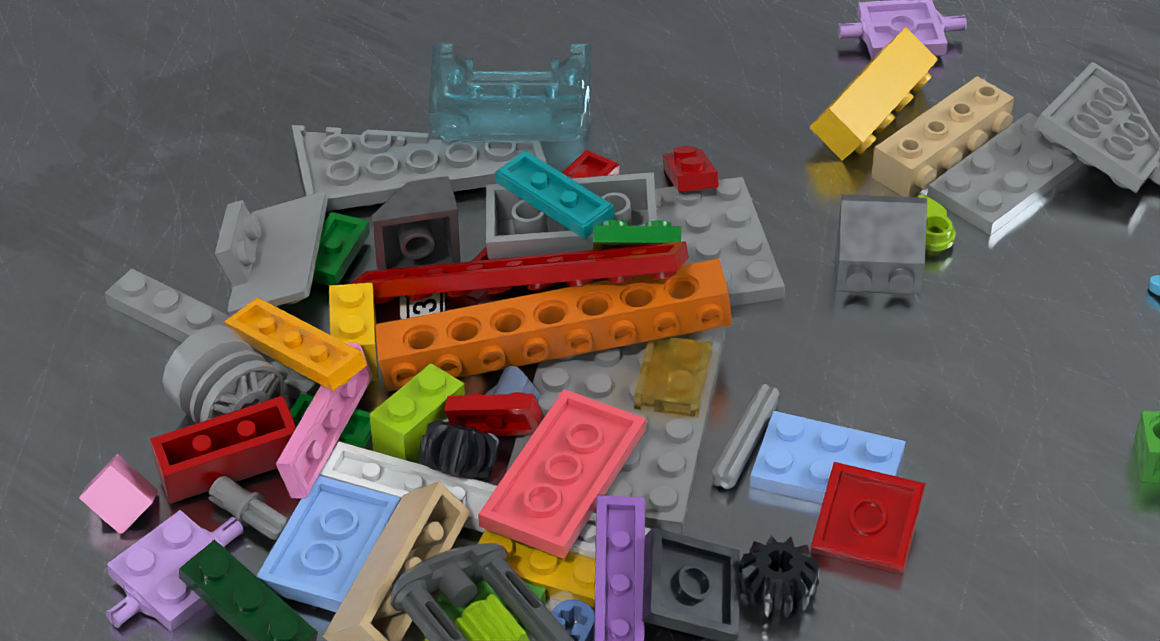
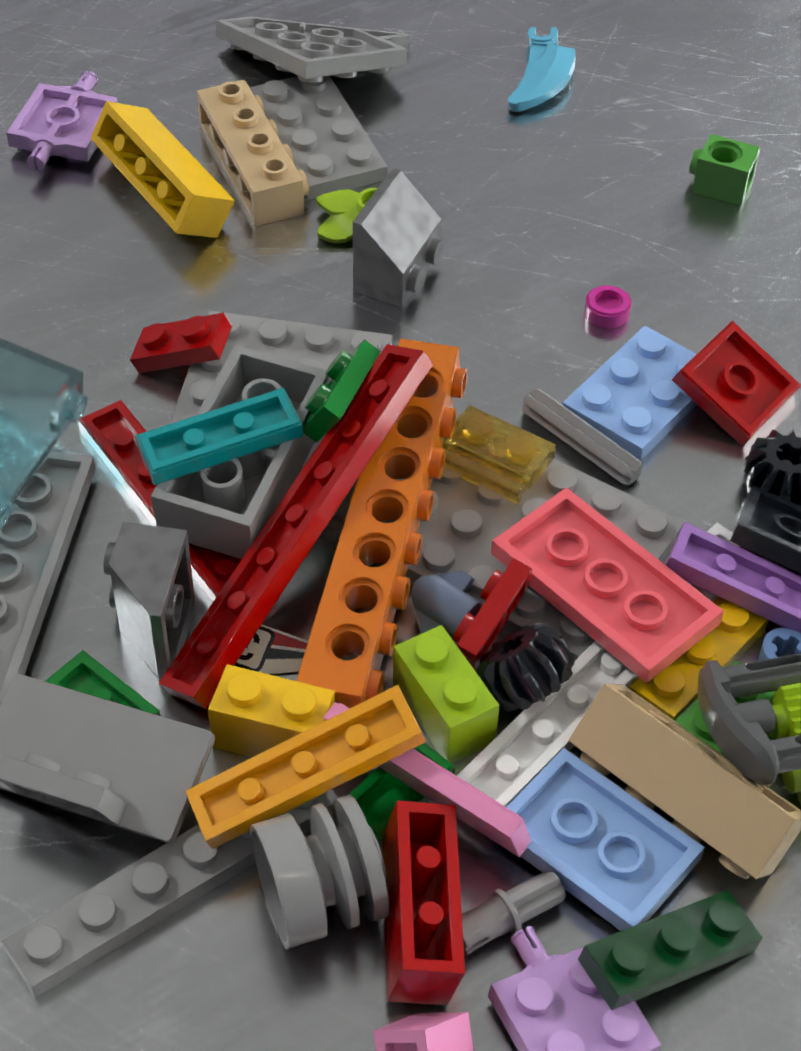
camera: 70 degrees left, 5 degrees up
none -> dark pink tile [584,285,632,329]

